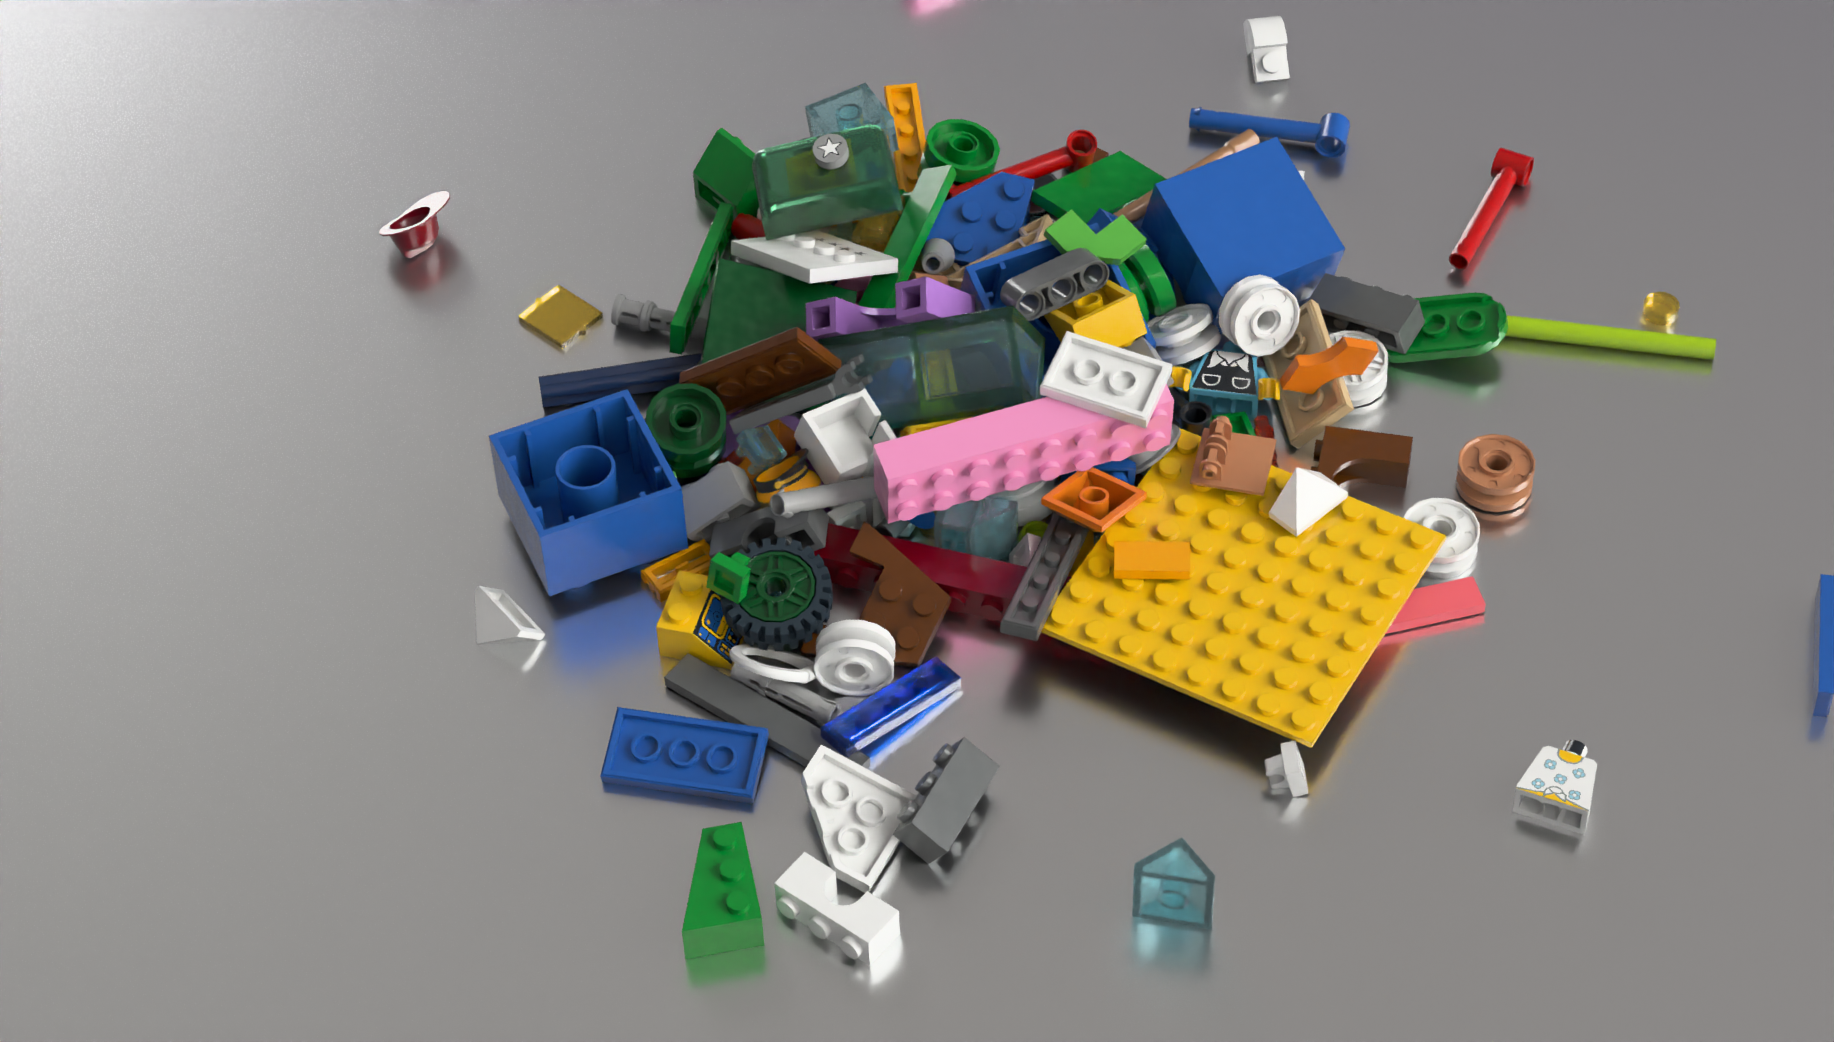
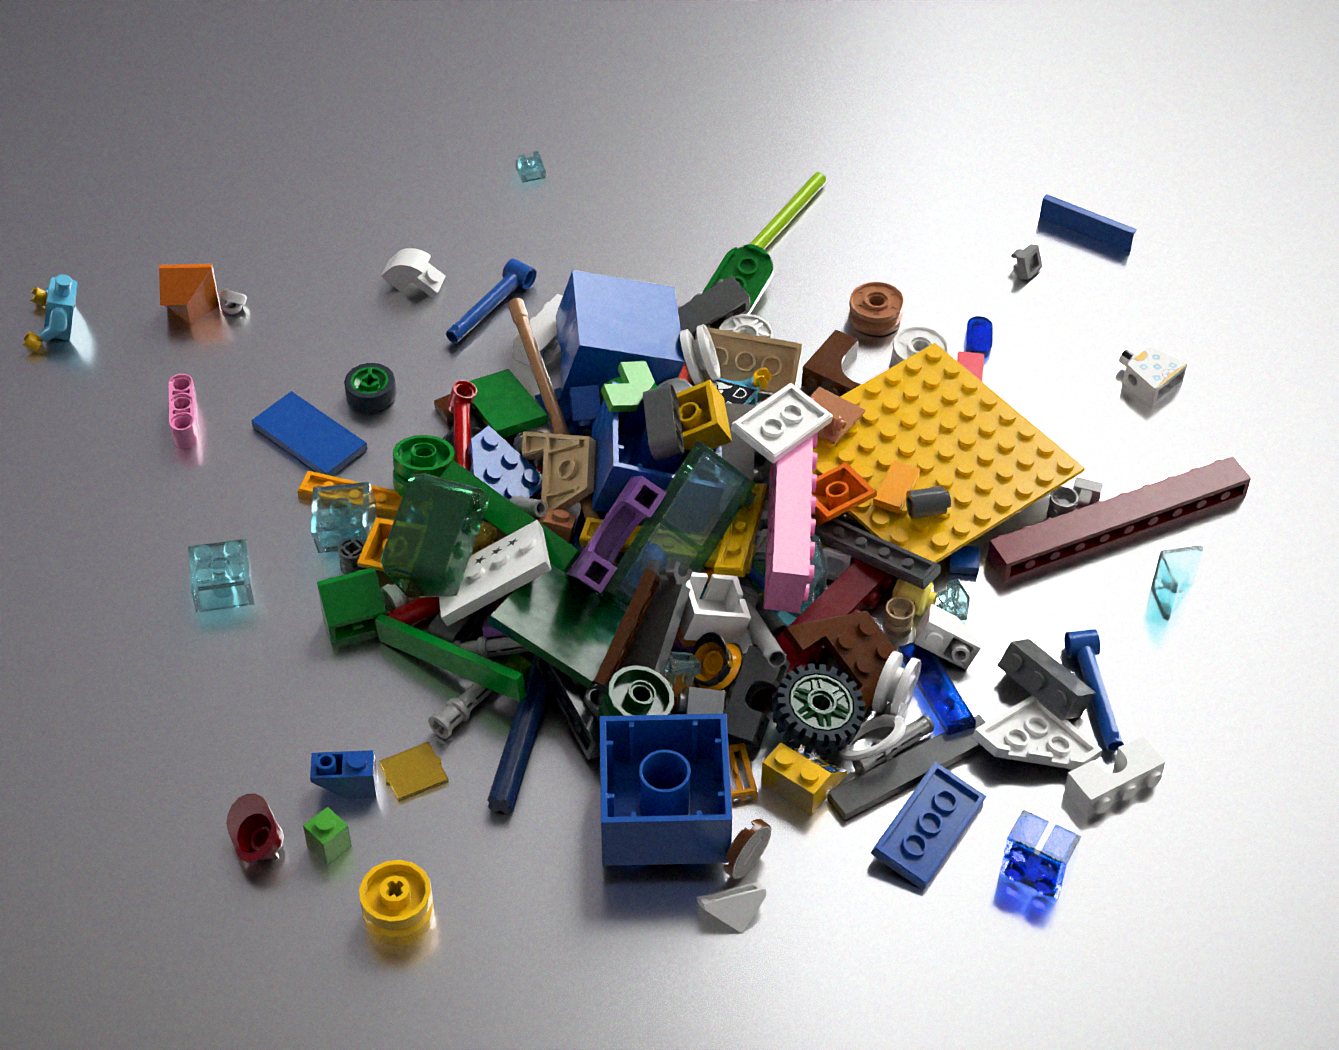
camera: 70 degrees left, 0 degrees up
green wedge [682,822,765,960] -> none
green tile [706,552,751,604] -> none
light grey tile [813,134,849,169] -> none
white slope [1269,467,1348,537] -> none
orange tile [1279,337,1379,394] -> none
red piece [1449,147,1534,269] -> none
clear yellow tile [1642,292,1680,326] -> none
none -> clear light blue brick [188,539,255,613]
none -> blue tile [251,391,368,476]
none -> bright green brick [303,806,352,866]
none -> blue slope [310,750,378,799]
none -> black wheel [344,363,397,413]
none -> yellow wheel [359,860,434,946]
none -> clear light blue tile [515,151,546,183]
none -> tile [723,819,772,879]
none -> tan wheel [884,597,915,638]
none -> light yellow head [892,579,938,616]
none -> dark grey brick [906,486,951,519]
none -> white slope [914,604,982,670]
none -> clear light blue tile [936,579,970,621]
none -> blue tile [949,545,980,575]
none -> clear blue tile [966,316,993,358]
none -> brick [987,456,1252,582]
none -> clear blue piece [1000,809,1082,899]
none -> light grey tile [1011,244,1043,280]
none -> light grey wheel [1047,486,1079,518]
none -> blue piece [1064,629,1124,752]

